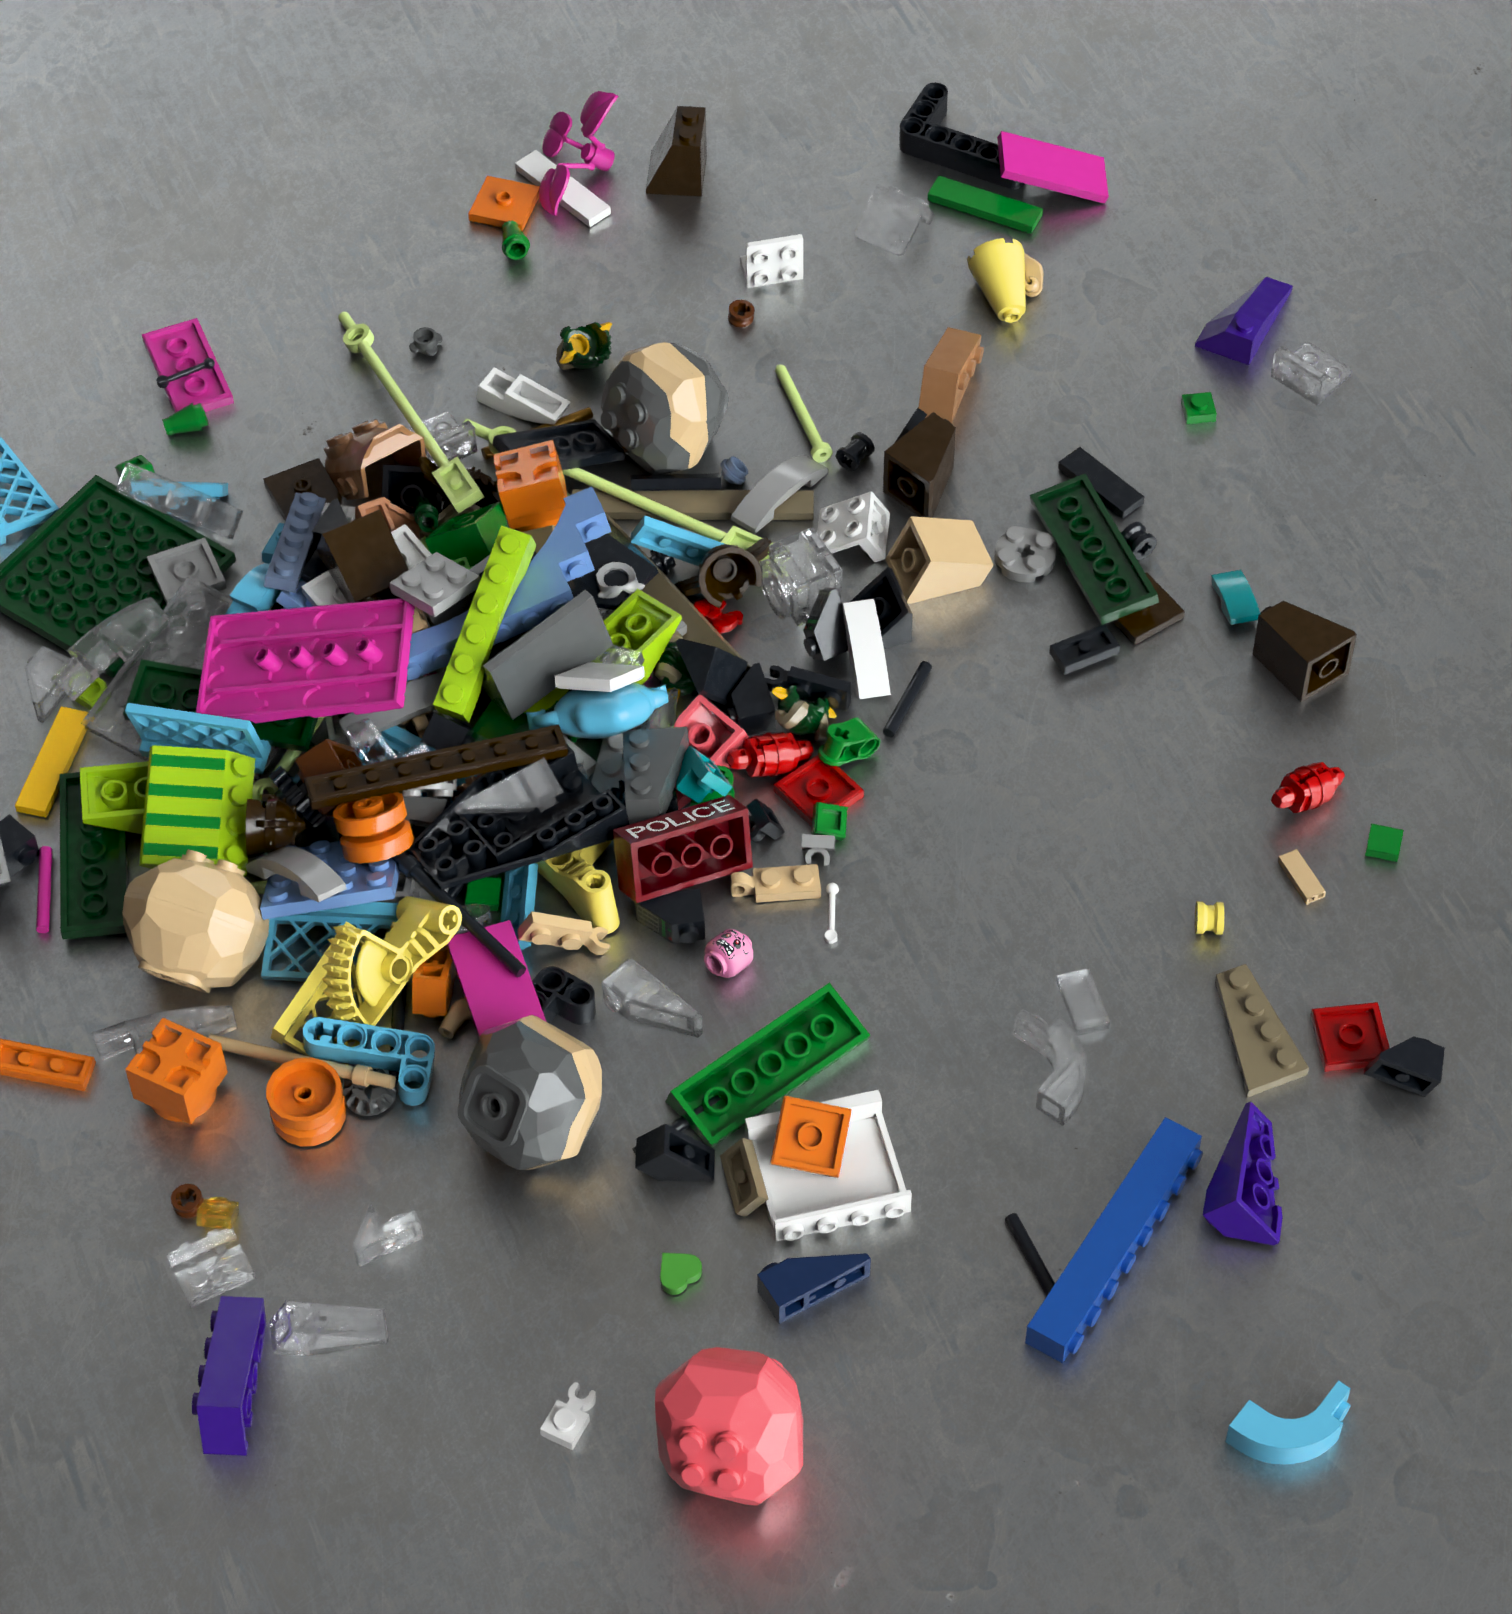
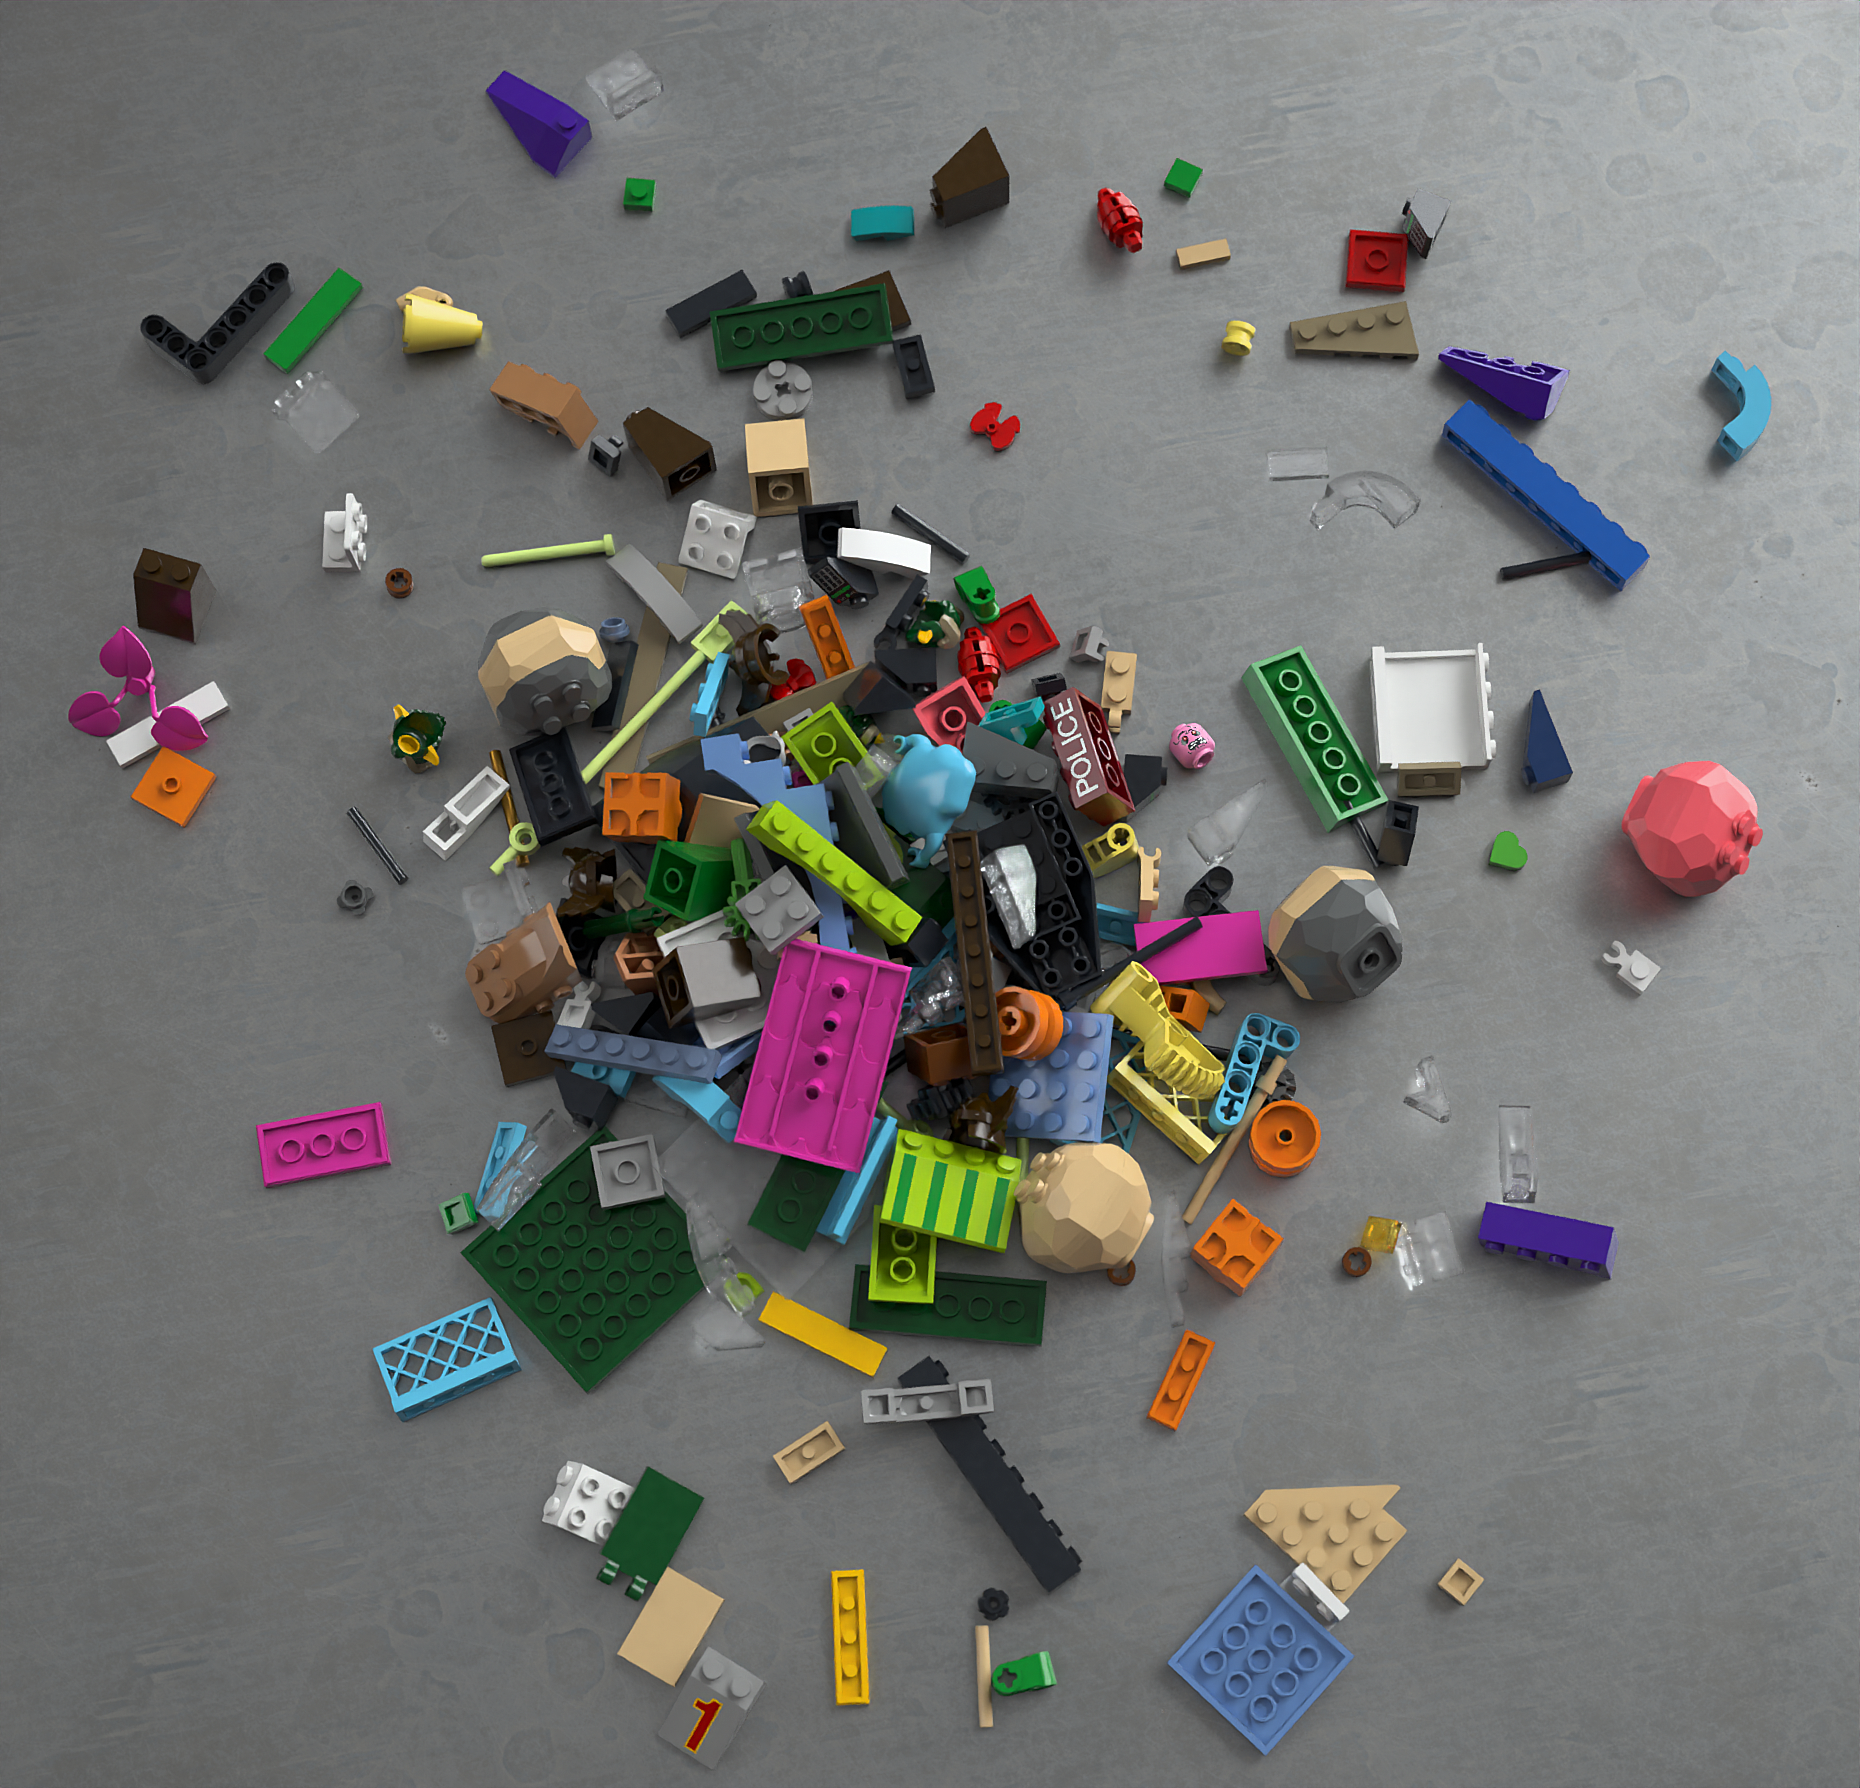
camera: 75 degrees left, 20 degrees up
dark pink bar [36,846,52,934] -> none
black hinge [156,358,215,388] -> none
green cone [162,402,209,436] -> none
light grey slope [246,847,347,902] -> none
yellowish green bar [338,312,484,514] -> none
green cone [502,221,530,260] -> none
white tile [555,662,645,692] -> none
orange plate [770,1095,852,1178] -> none
green tile [811,802,848,841] -> none
white hinge [824,883,839,944] -> none
black bush [835,432,875,472] -> none
dark pink tile [997,131,1109,204] -> none
none -> black bar [346,806,409,885]
none -> black slope [553,1066,619,1131]
none -> orange tile [798,595,855,680]
none -> red piece [970,402,1020,451]
none -> reddish brown bush [1107,1260,1136,1286]

